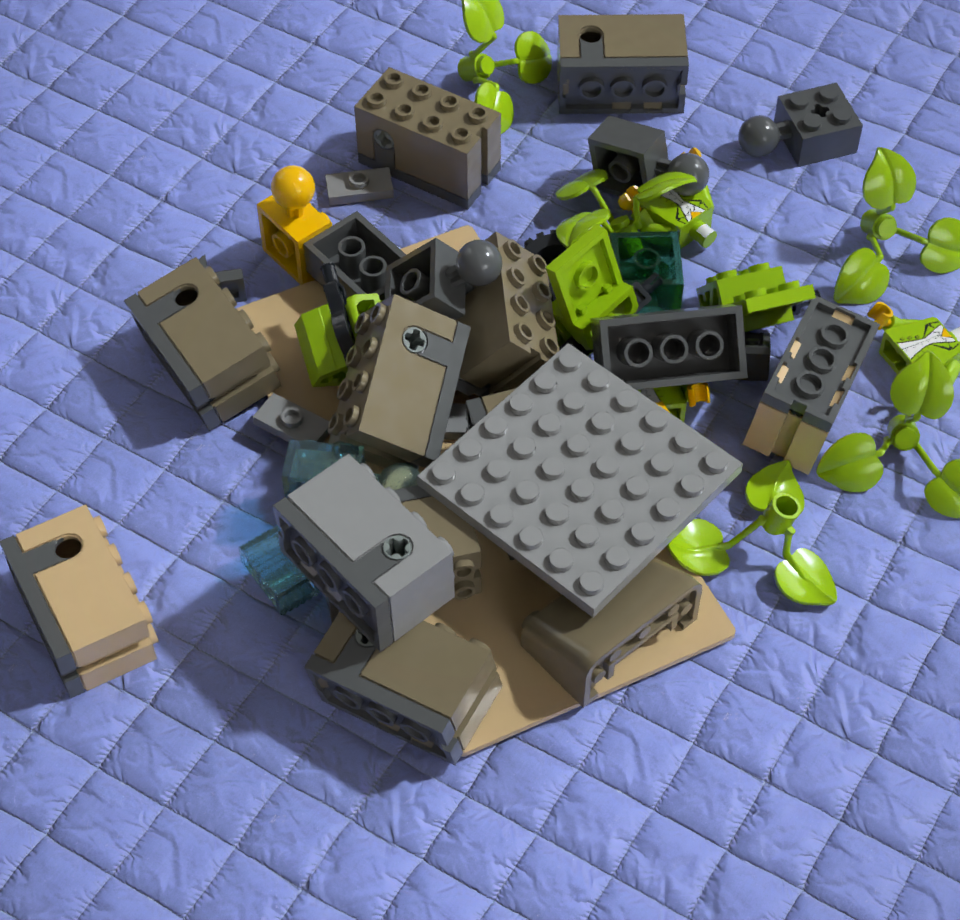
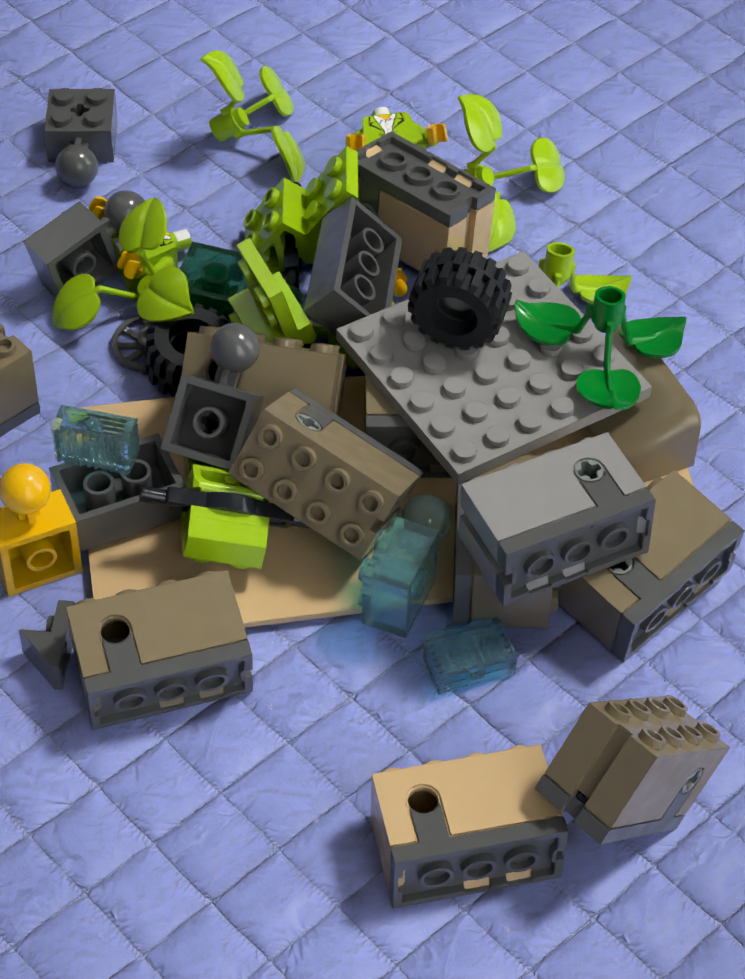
camera: 75 degrees left, 5 degrees down
light grey plate [253,393,330,455] -> none
none -> clear light blue brick [51,405,140,475]
none -> black tyre [407,247,512,350]
none -> green plant [515,286,686,410]
none -> dark tan piece [535,695,730,845]

